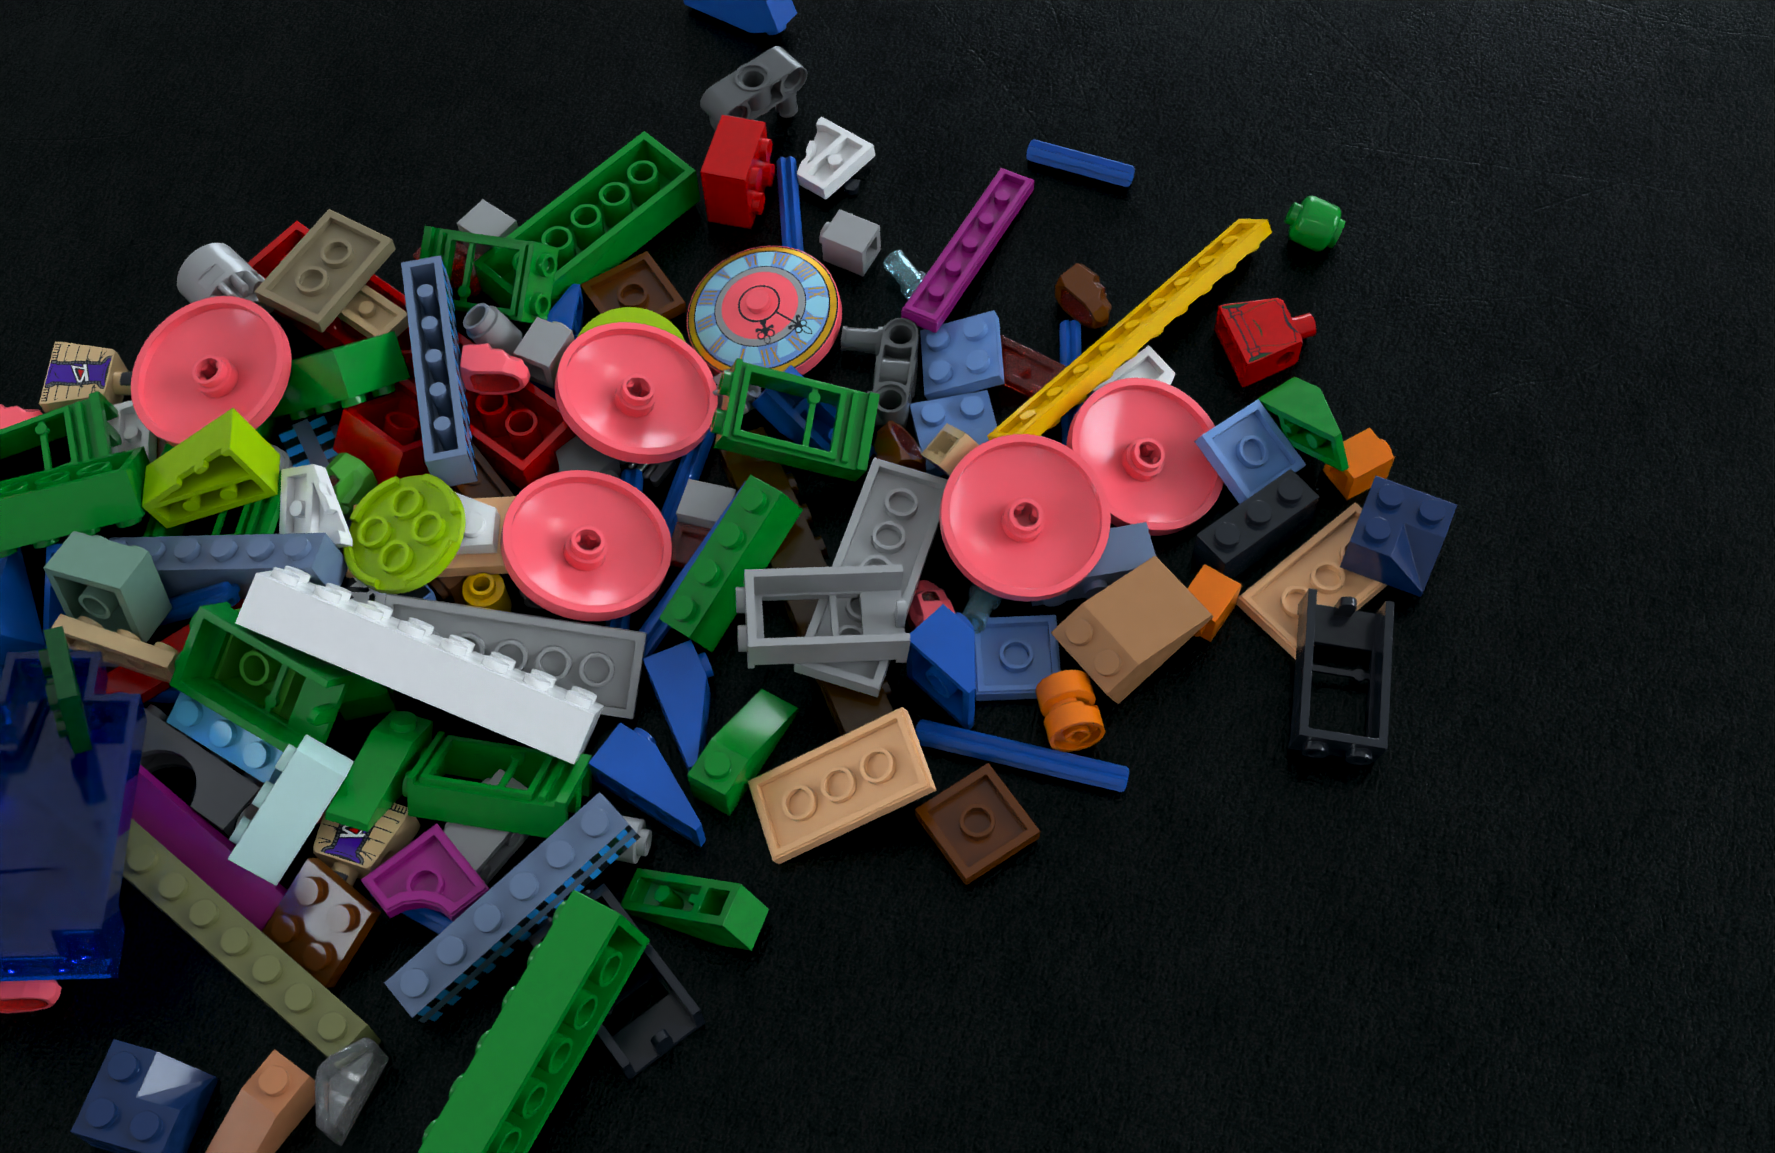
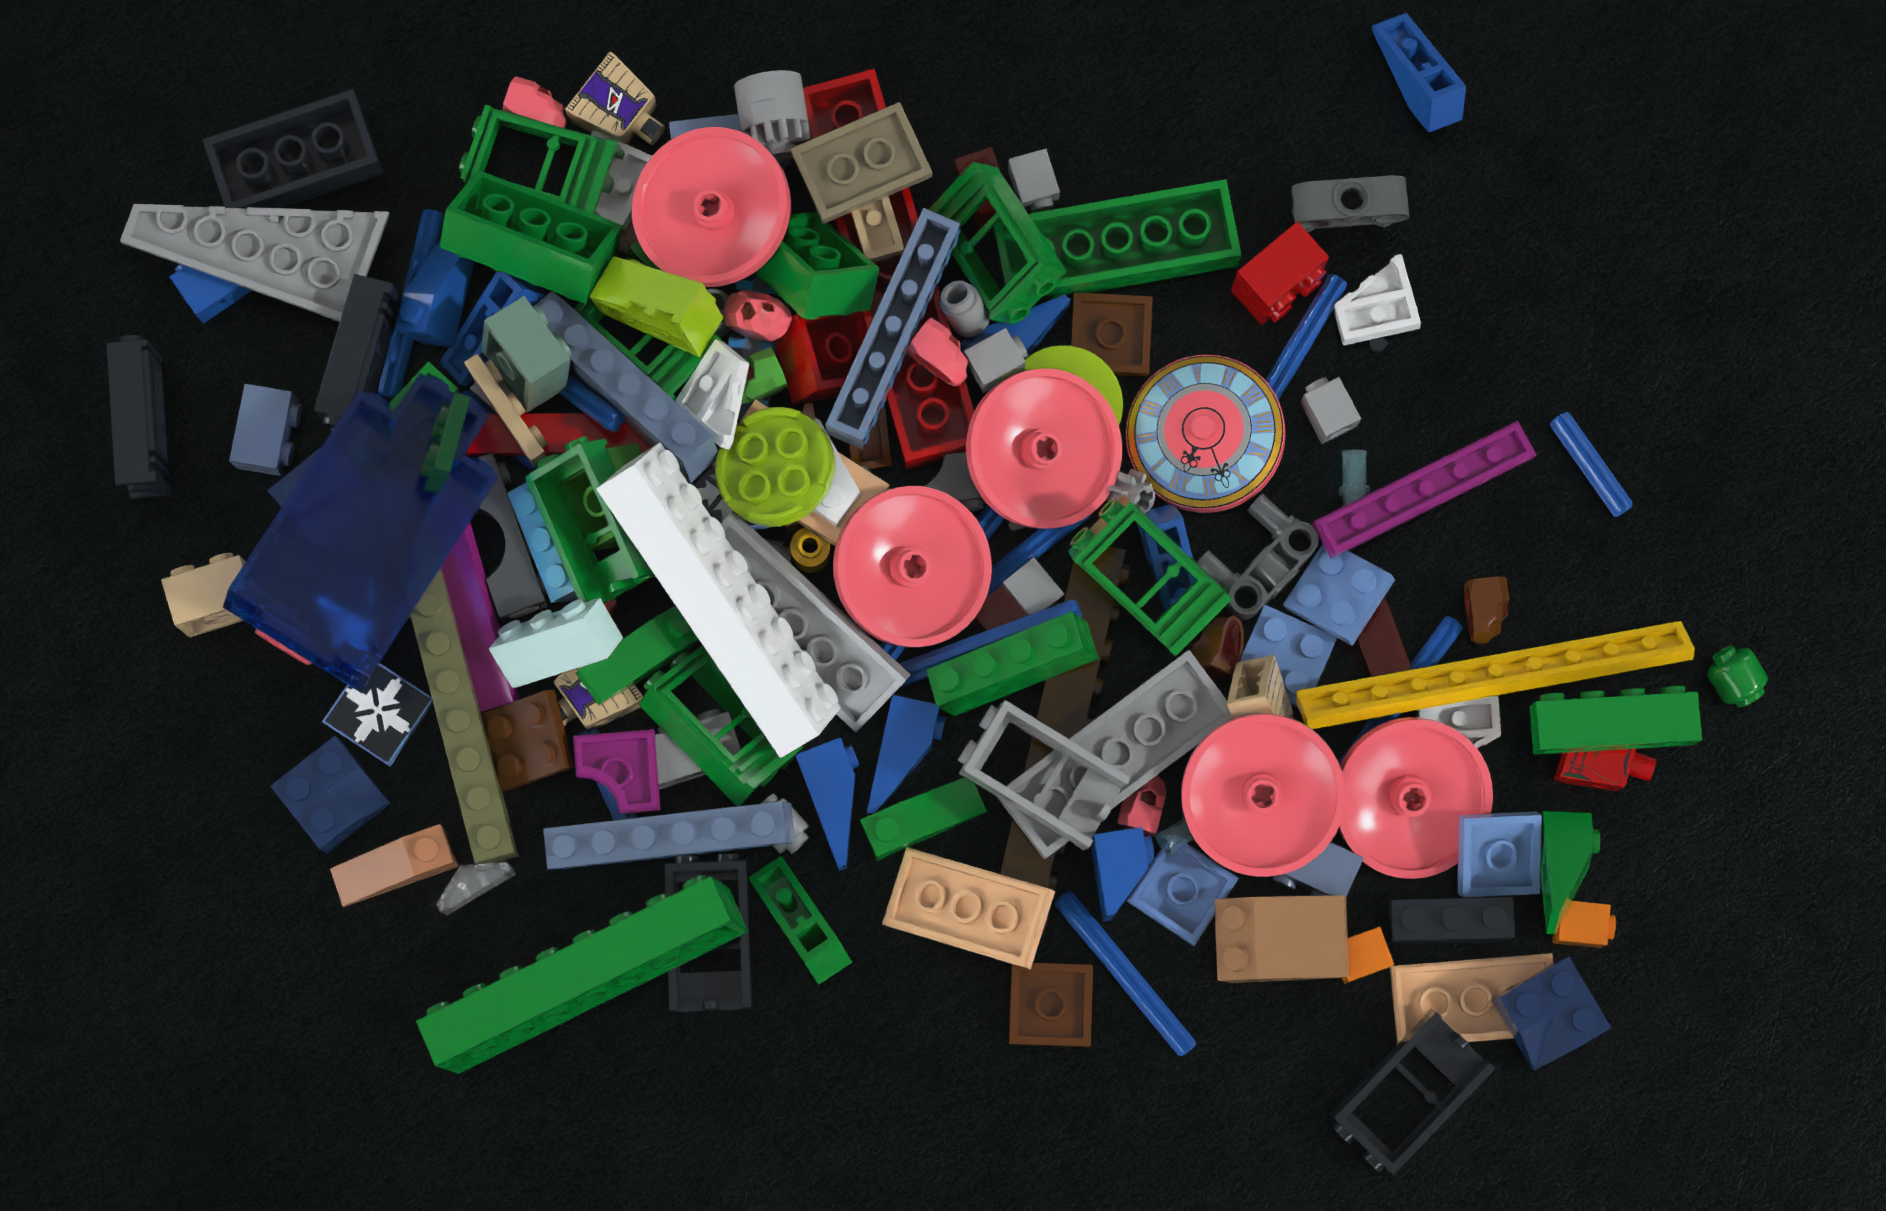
camera: 30 degrees right, 20 degrees up
orange wheel [1035,670,1105,752] -> none
none -> tile [322,655,433,767]
none -> coral rock [723,289,792,342]
none -> green brick [1529,686,1702,755]

